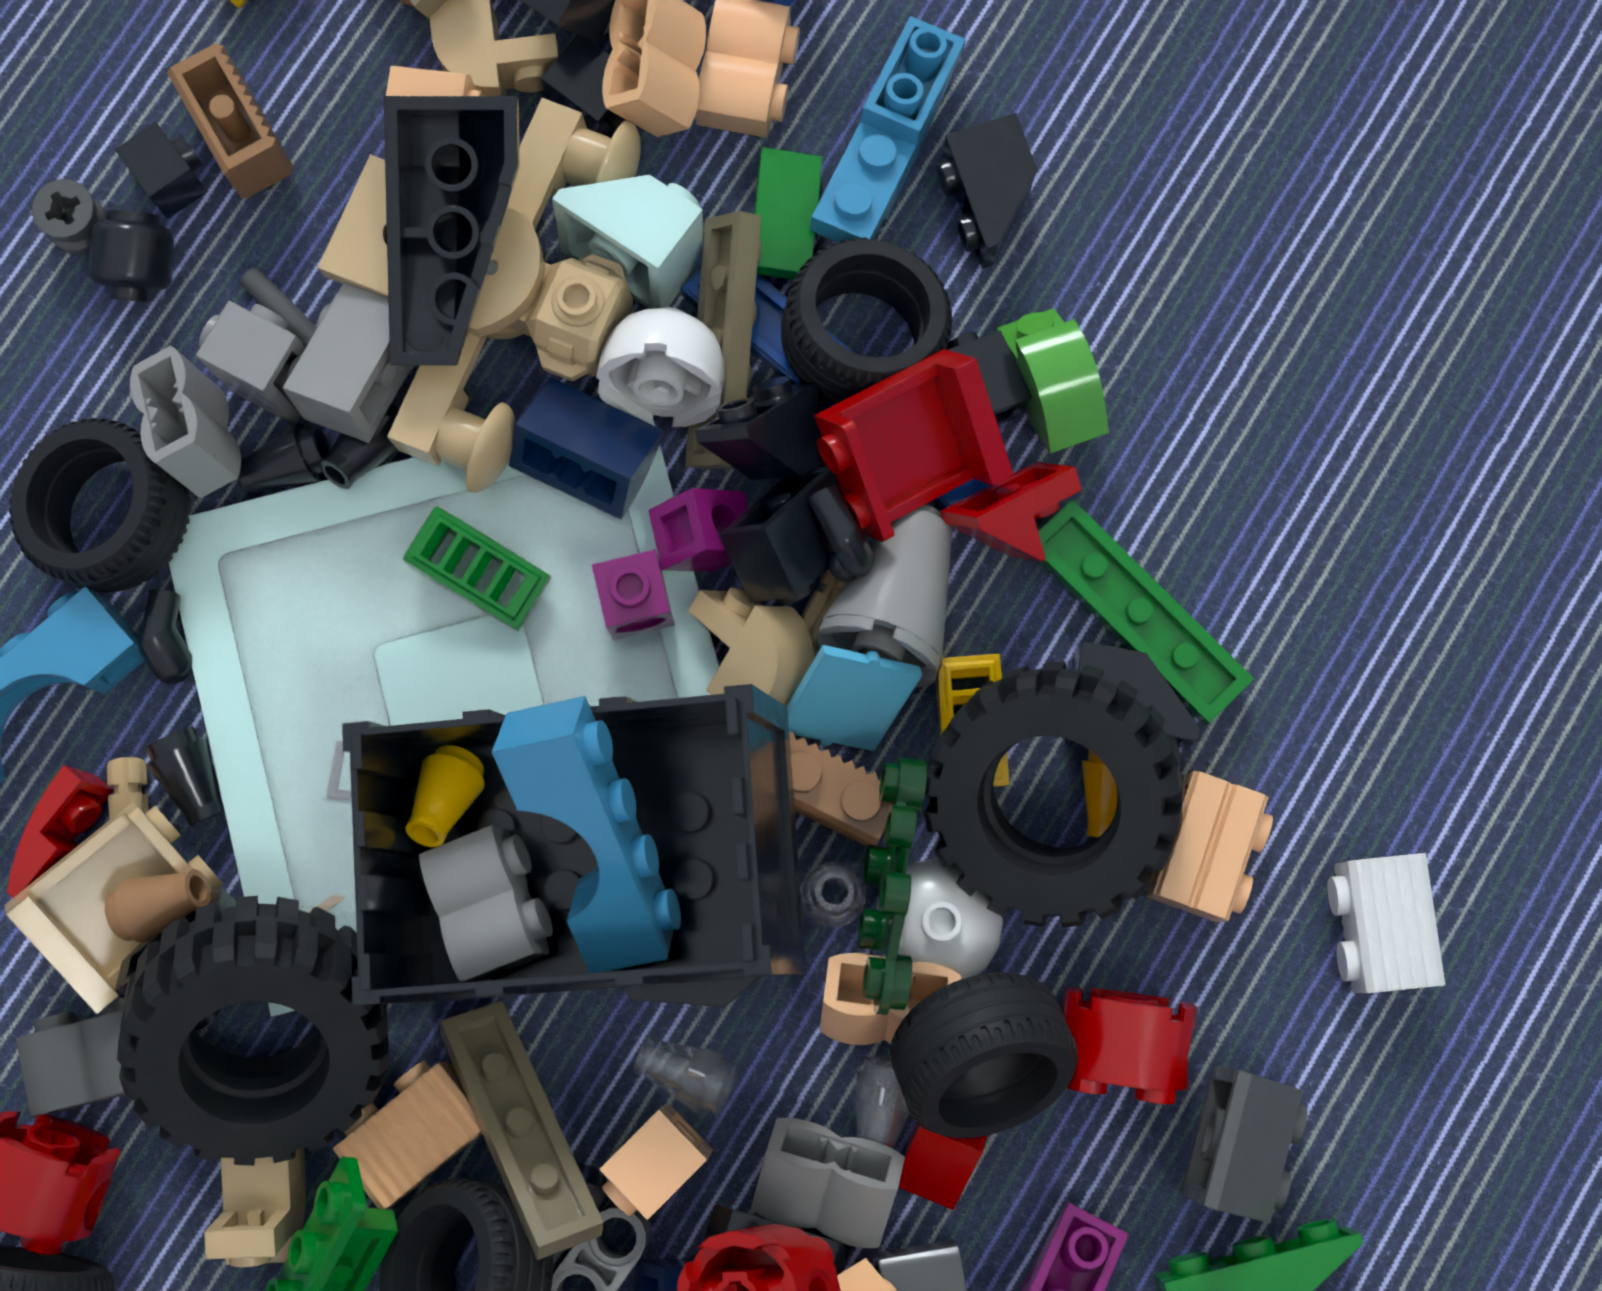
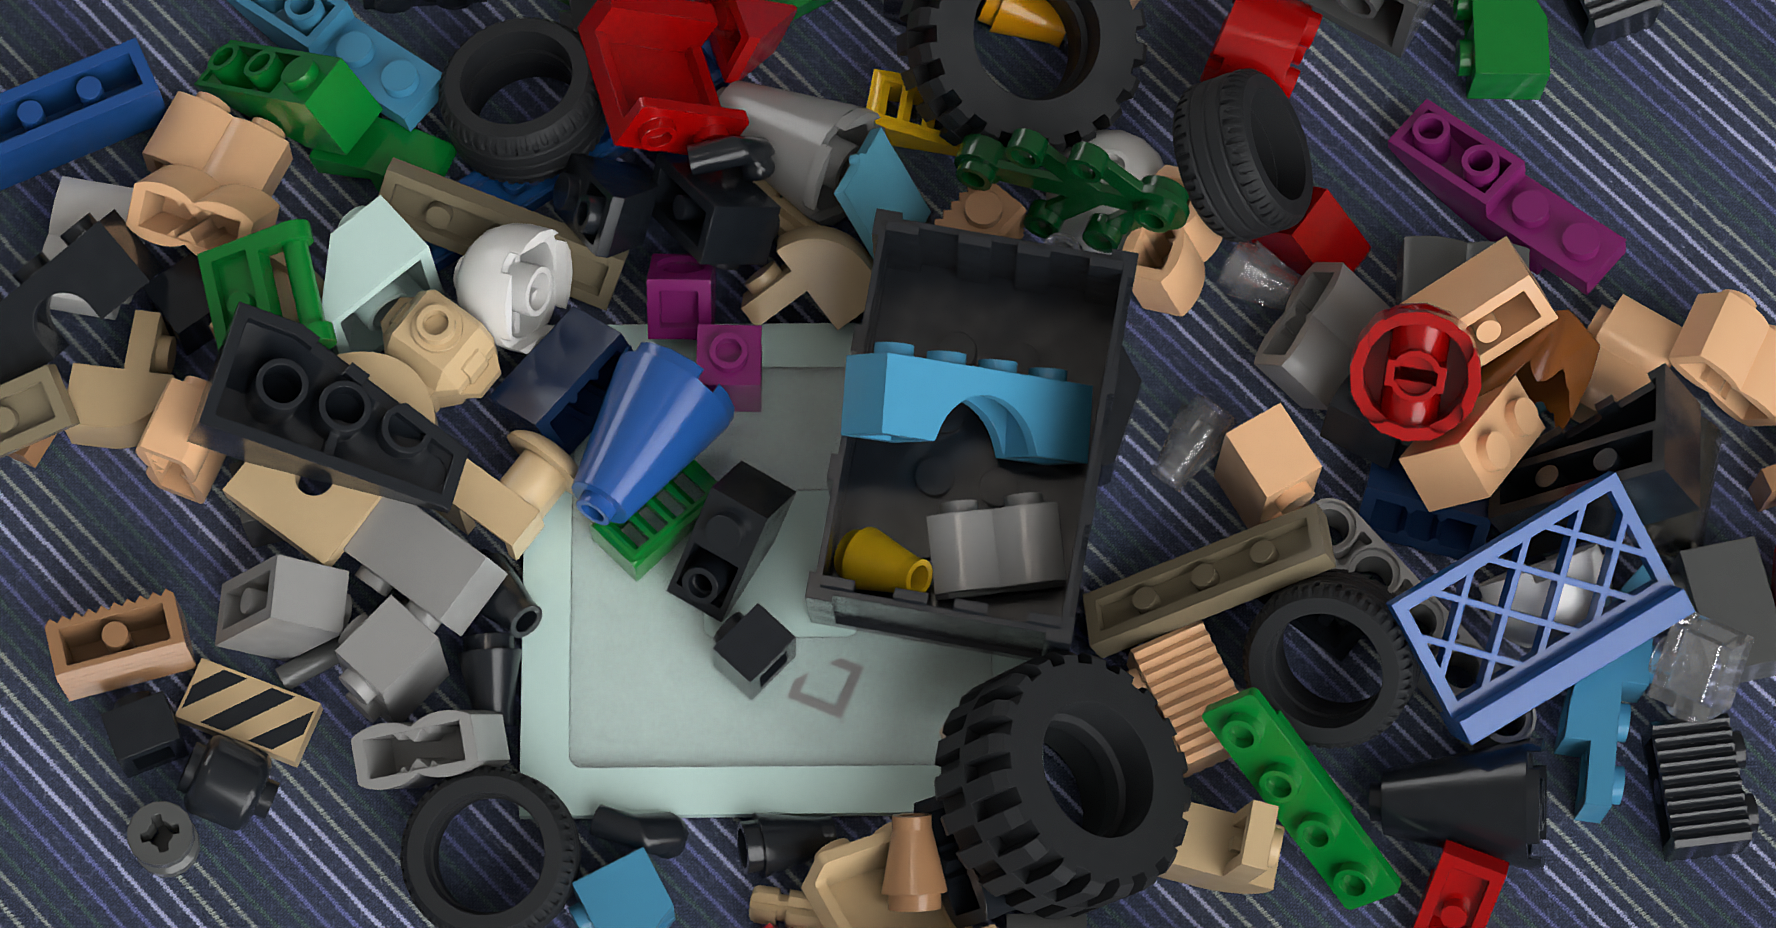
camera: 80 degrees left, 10 degrees down
none -> tan tile [175,658,323,768]
none -> green slope [194,39,383,155]
none -> green plate [197,219,337,352]
none -> light grey brick [215,554,352,662]
none -> blue cone [571,342,735,525]
none -> black slope [666,460,797,623]
none -> black plate [712,603,796,701]

